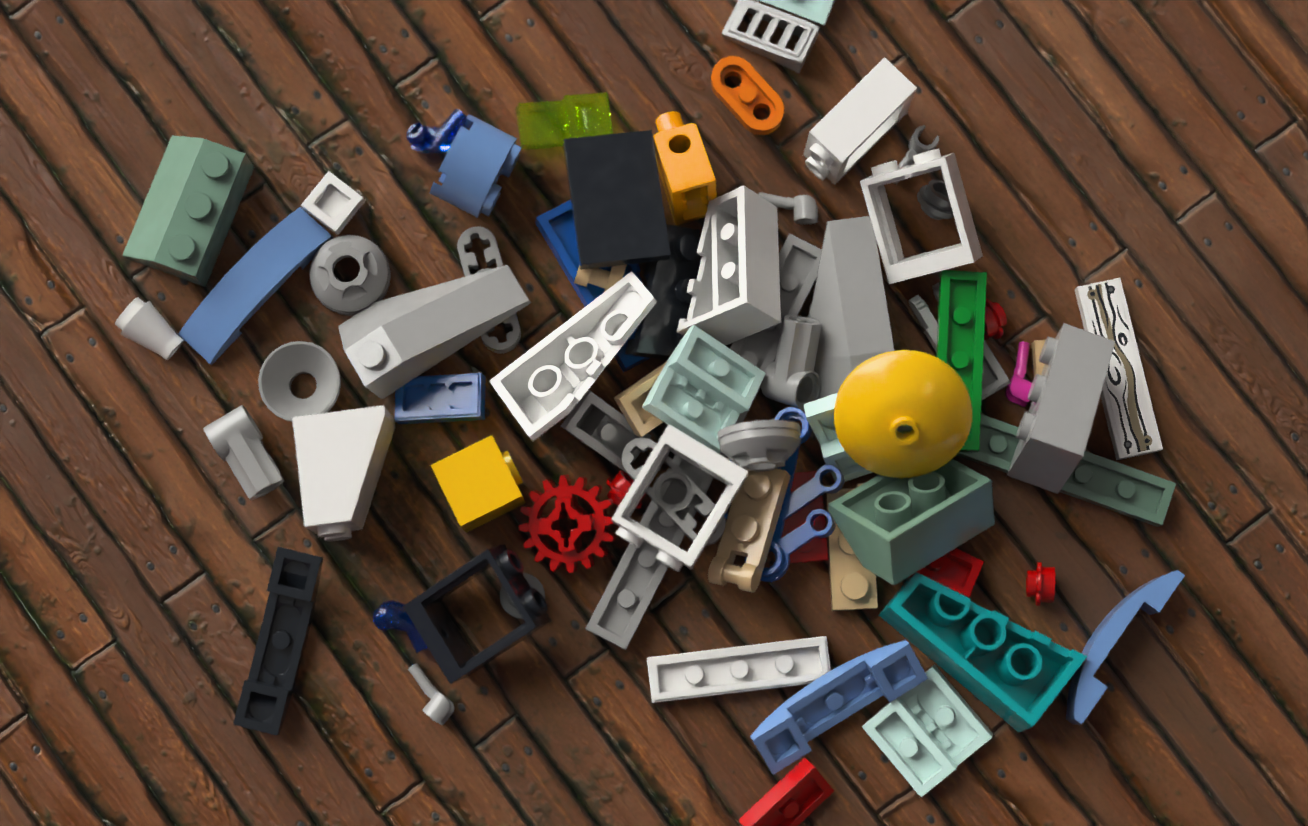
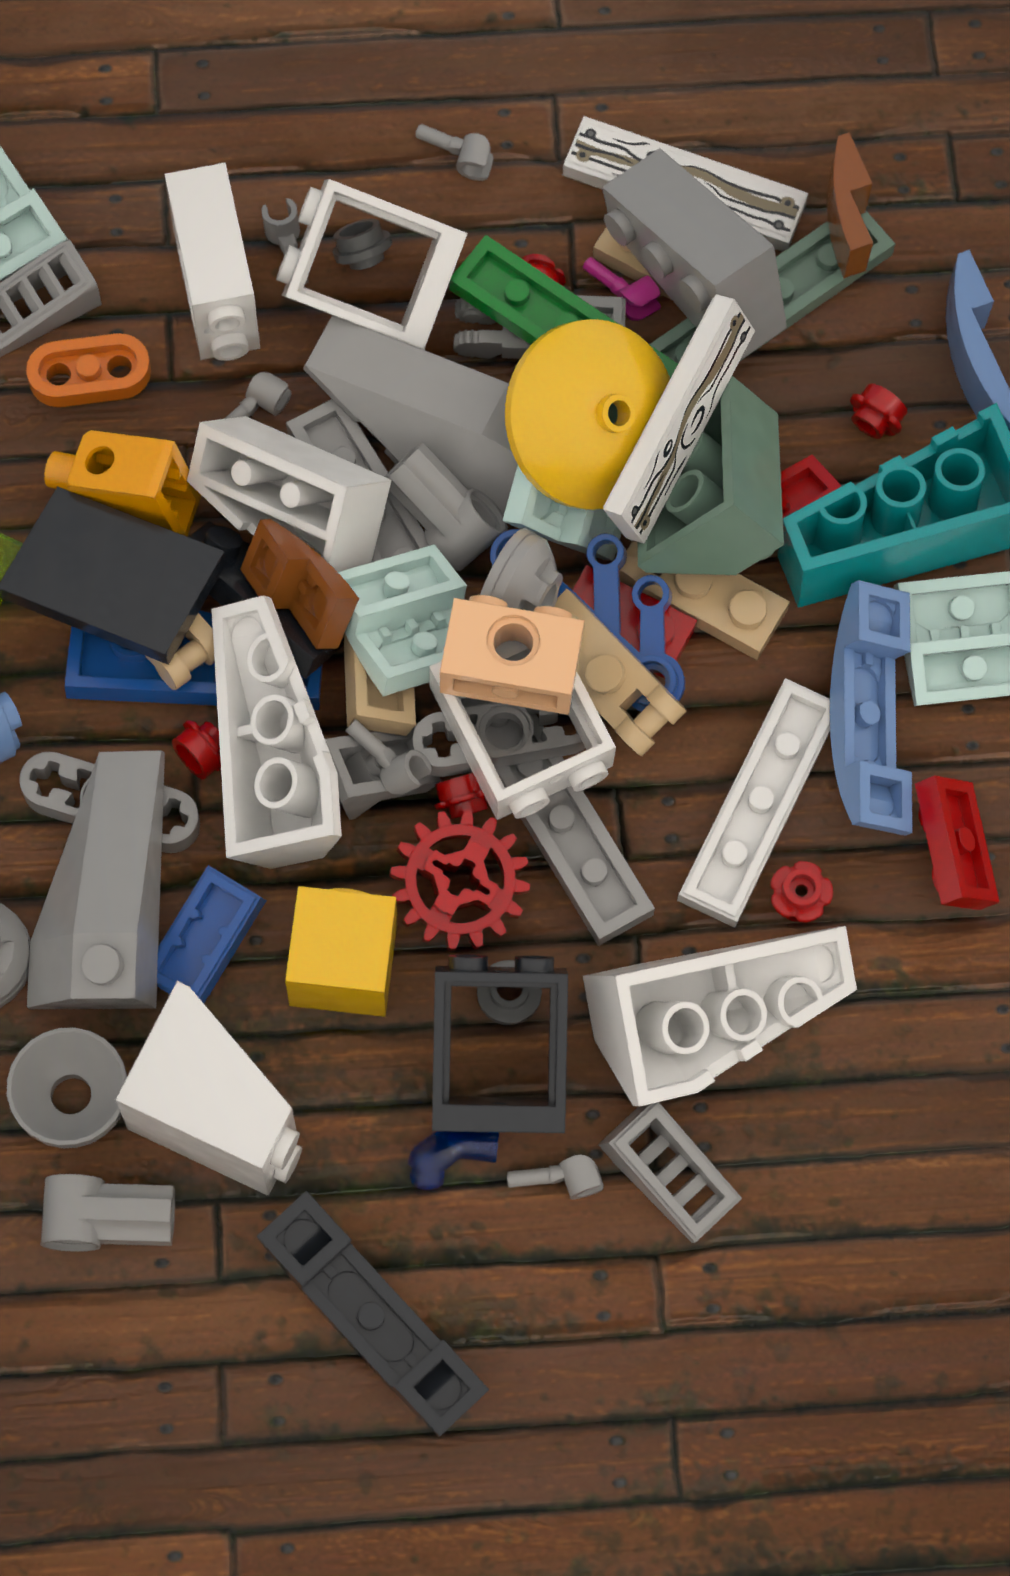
camera: 60 degrees left, 10 degrees down
none -> red plate [172,720,221,780]
none -> dark orange slope [240,519,359,649]
none -> light grey hand [345,719,432,795]
none -> light grey hand [416,124,494,181]
none -> light nougat brick [440,595,584,715]
none -> white wedge [583,926,857,1107]
none -> light grey slope [598,1102,742,1243]
none -> white tile [603,294,755,544]
none -> red plate [770,861,833,923]
none -> dark orange slope [827,132,873,278]

